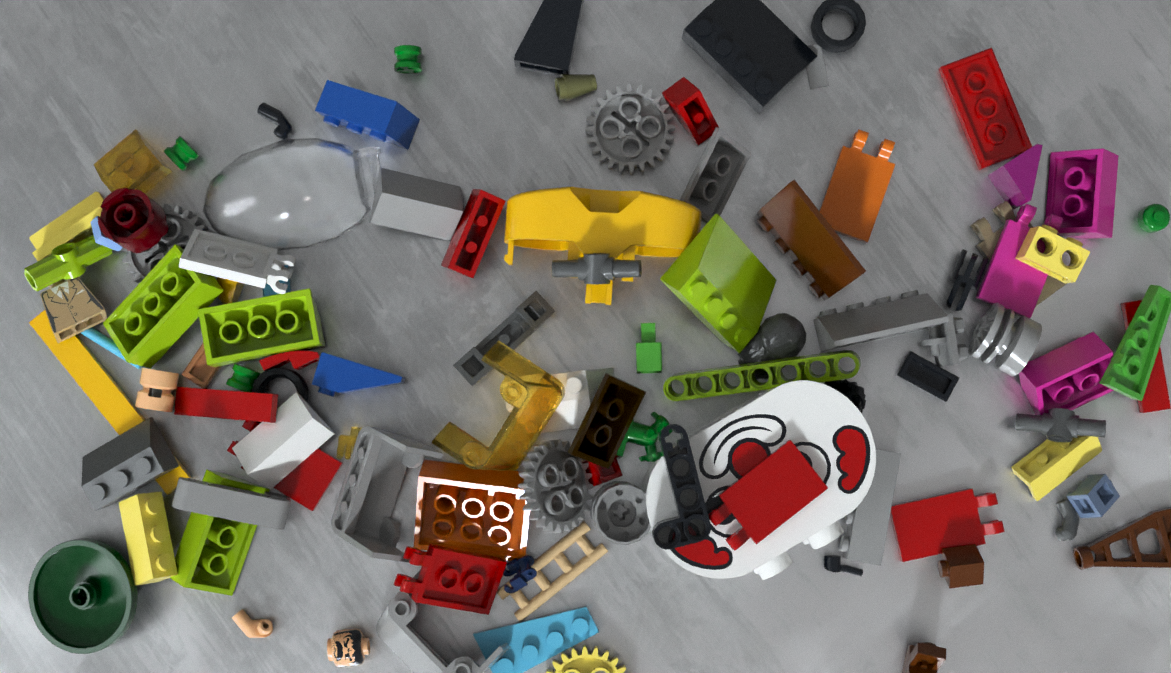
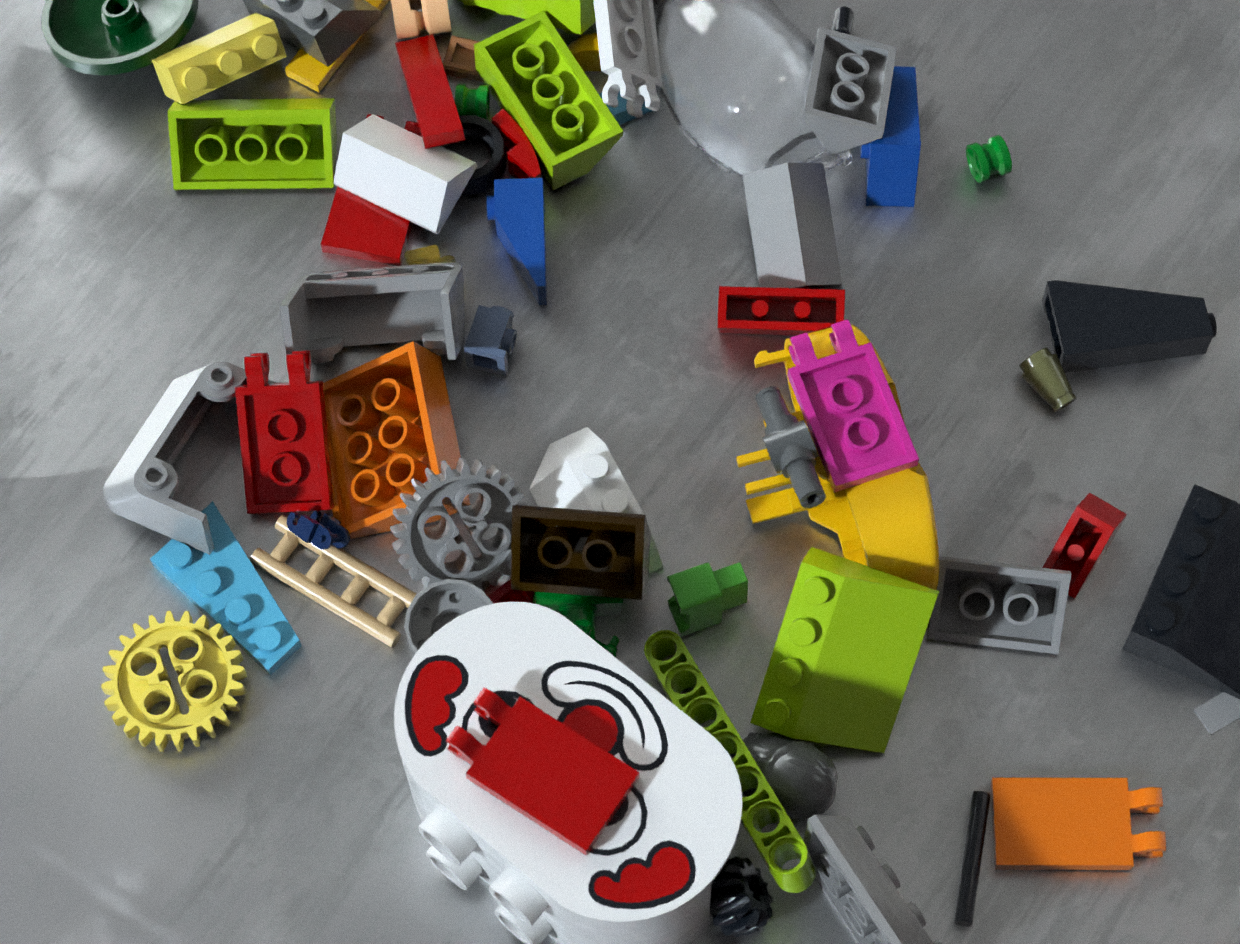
camera: 70 degrees right, 20 degrees down
light grey beam [172,477,291,530] -> none
light nougat arm [232,609,273,638] -> none
head [327,629,370,667] -> none
clear yellow windscreen [432,340,565,471] -> none
dark grey slope [453,291,555,386] -> none
light grey gear [585,84,675,175] -> none
black beam [652,424,711,550] -> none
reddish brown slope [757,180,866,301] -> none
none -> sand blue brick [464,305,517,376]
none -> dark pink tile [787,319,919,493]
none -> light grey slope [802,27,897,155]
none -> black bar [954,791,991,927]

